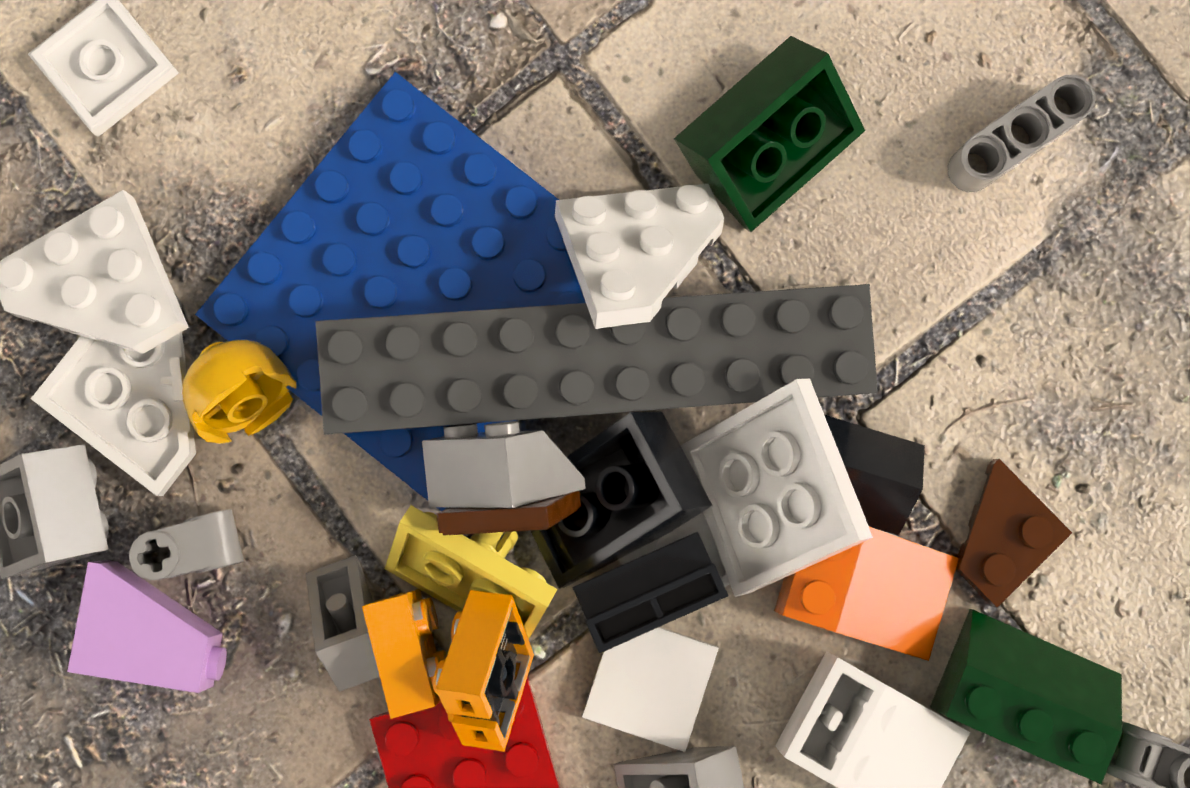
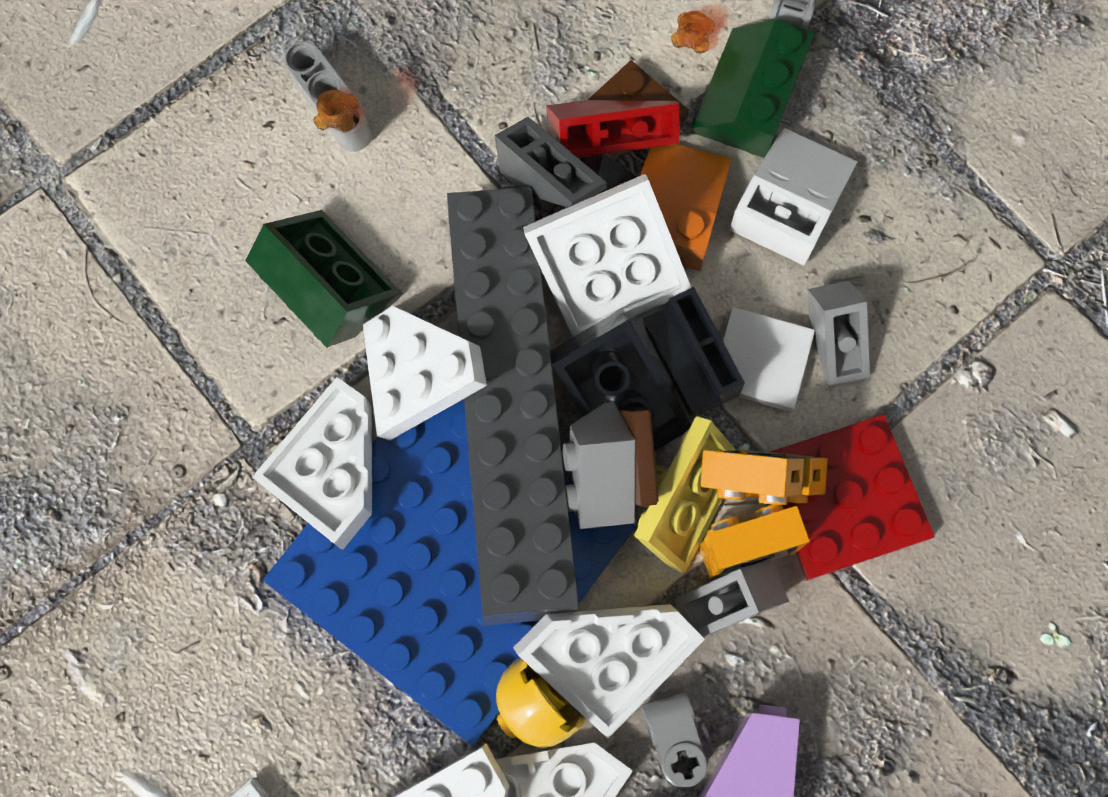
camera: 85 degrees left, 10 degrees down
none -> white plate [252,377,372,550]
none -> clear orange plate [314,90,359,133]
none -> dark grey slope [495,117,607,207]
none -> white plate [513,604,705,738]
none -> red slope [546,100,679,158]
none -> clear orange plate [671,11,715,54]

